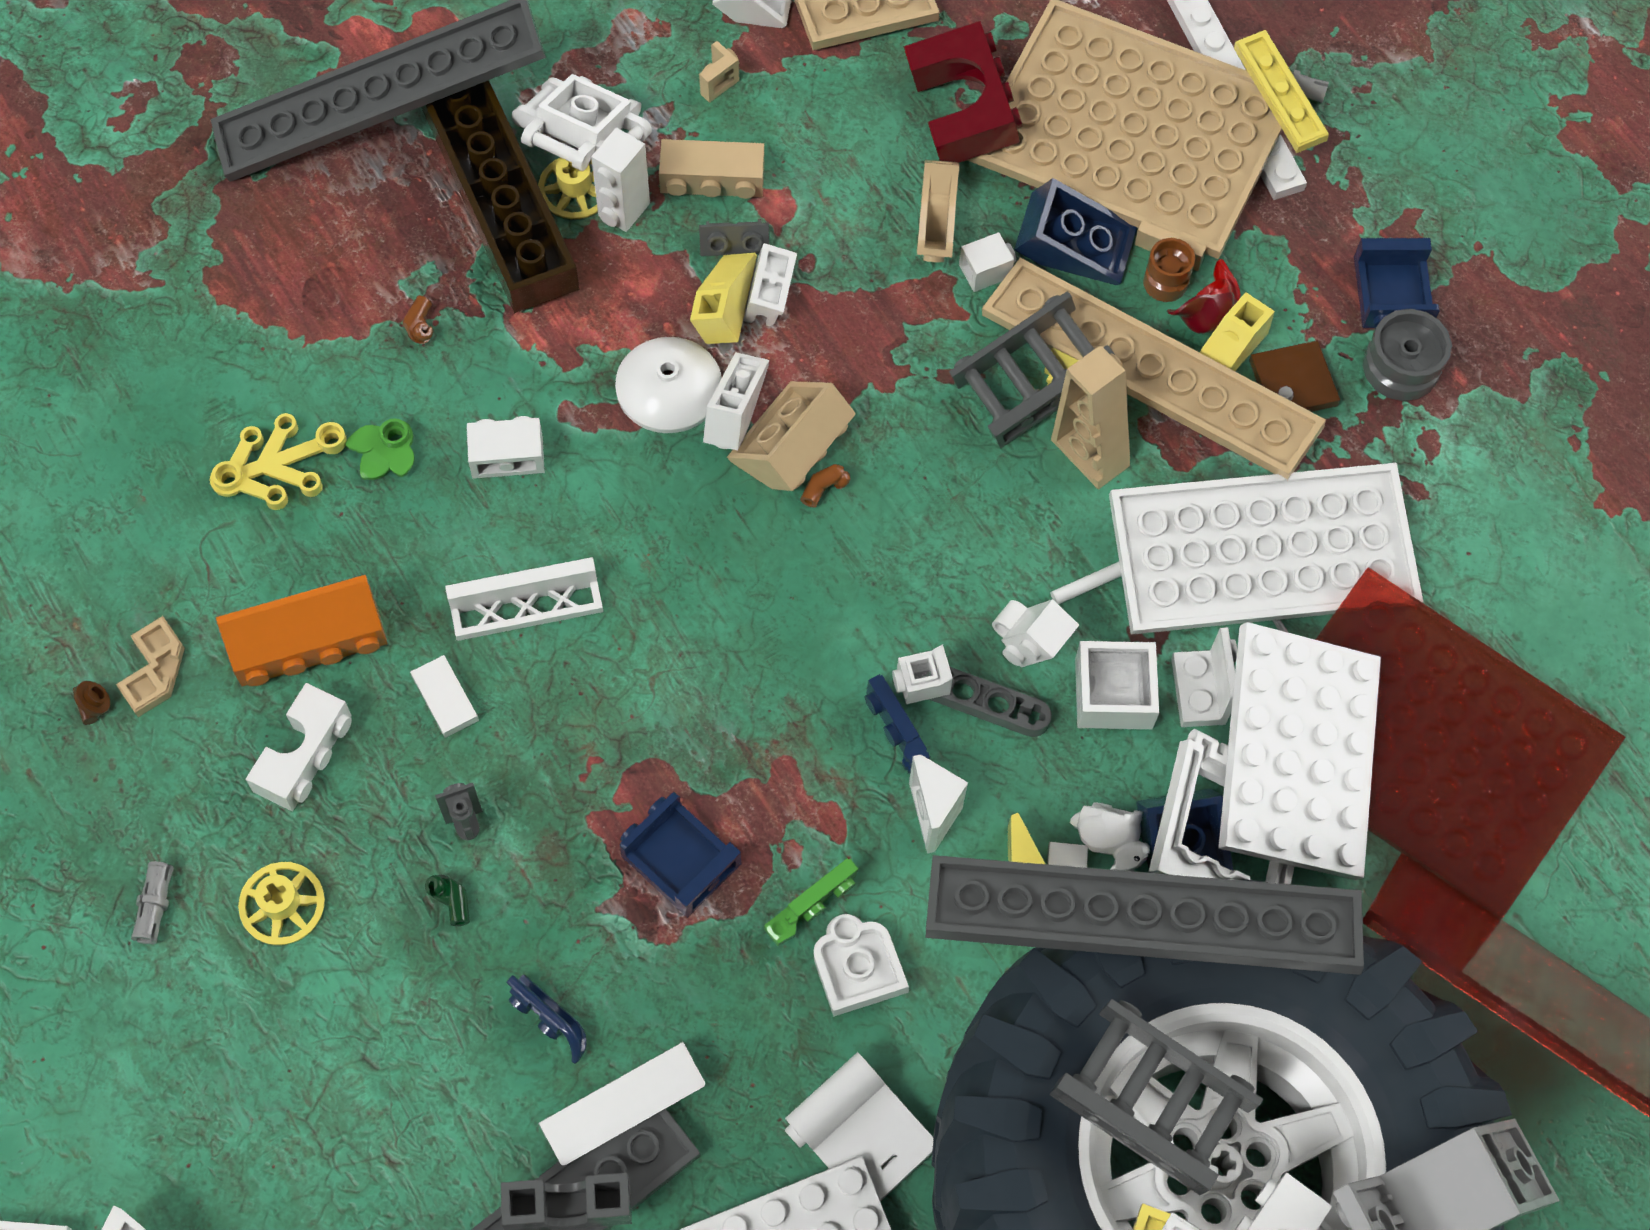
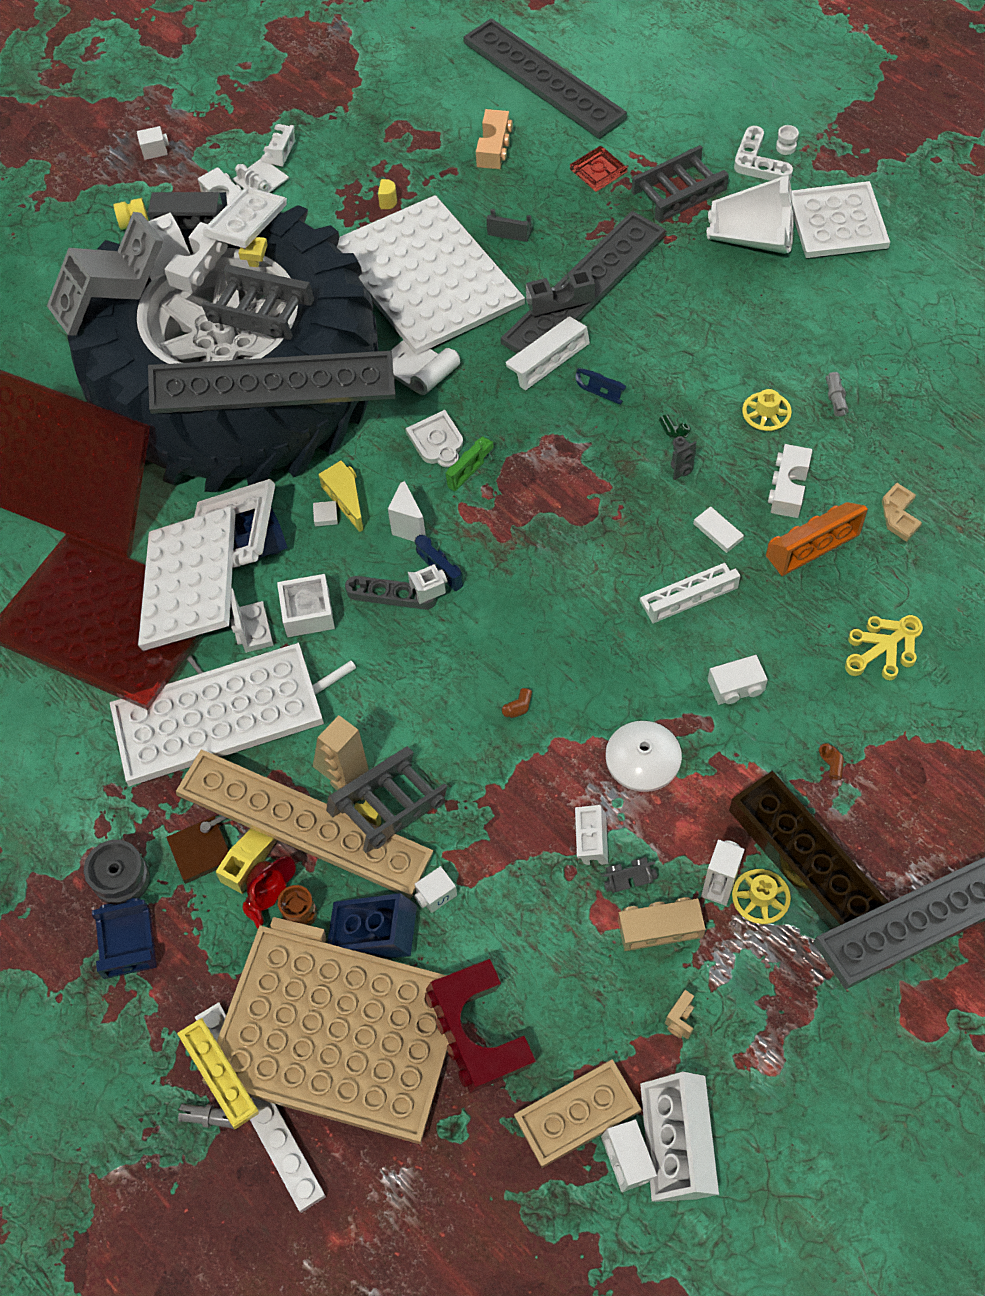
camera: 175 degrees right, 5 degrees down
reddish brown plate [73,681,110,725] -> none
bright green plate [345,418,415,480] -> none
white brick [512,74,652,171] -> none
dark blue panel [619,792,742,918] -> none
light yellow slope [690,253,757,344] -> none
white slope [703,352,769,451] -> none
tan slope [727,381,856,491] -> none
tan arch [917,159,959,262] -> none
white hinge [992,599,1079,668] -> none
white animal [1070,802,1150,872] -> none

